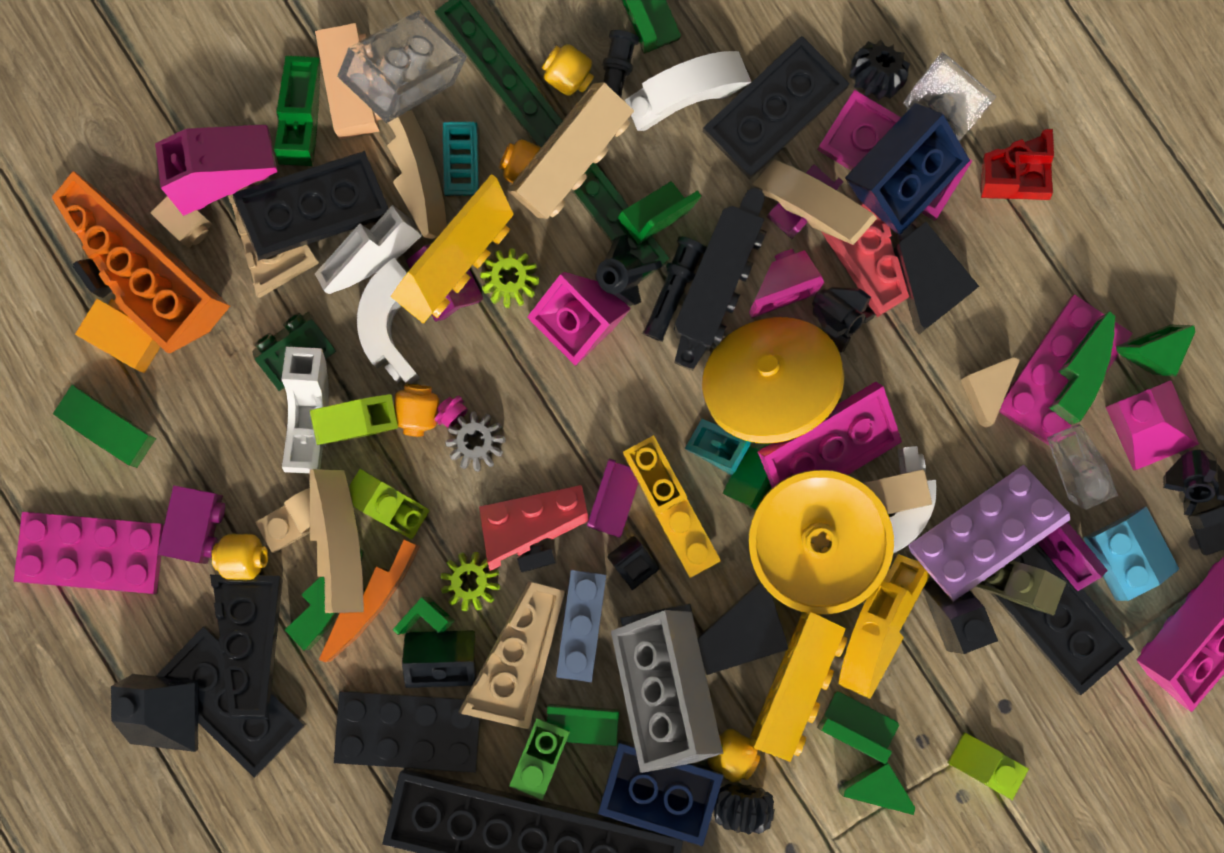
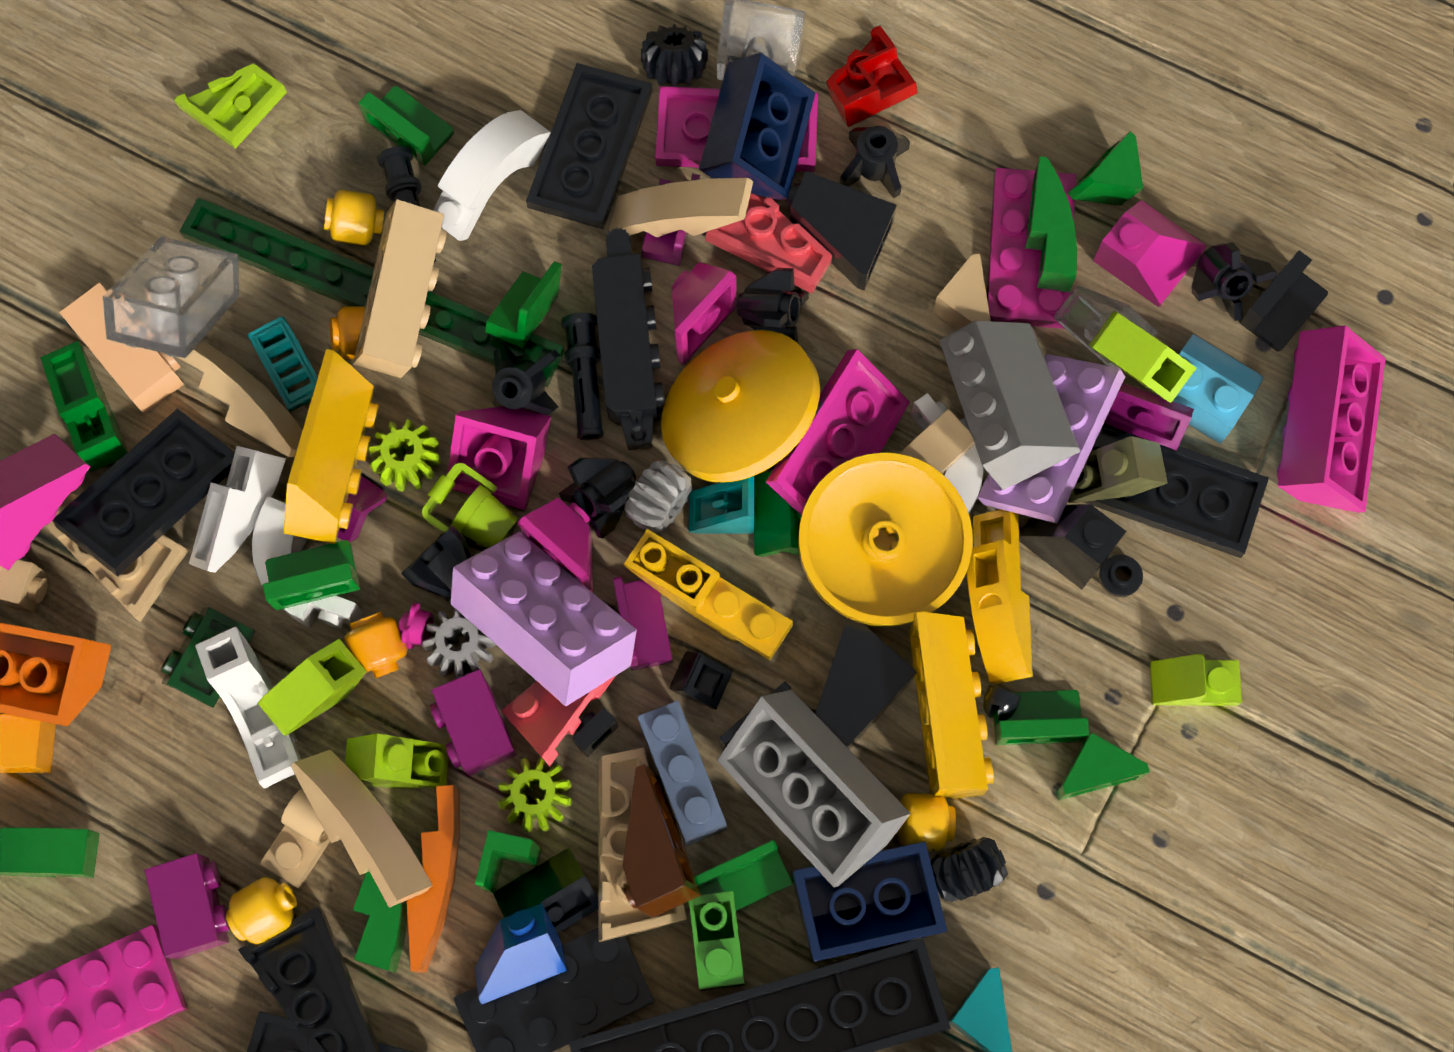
camera: 30 degrees left, 10 degrees down
none -> green panel [263,540,361,611]
none -> black brick [401,526,471,601]
none -> lime piece [422,463,520,549]
none -> magenta brick [429,669,517,776]
none -> lavender brick [450,531,637,706]
none -> slope [475,903,567,1004]
none -> dark pink slope [518,498,593,593]
none -> black brick [559,458,636,539]
none -> reddish brown slope [623,764,701,918]
none -> light grey gear [625,460,692,533]
none -> black brick [840,126,910,198]
none -> light grey slope [939,321,1081,490]
none -> black hinge [983,685,1021,721]
none -> lime slope [1089,311,1197,403]
none -> black plate [1099,555,1143,597]

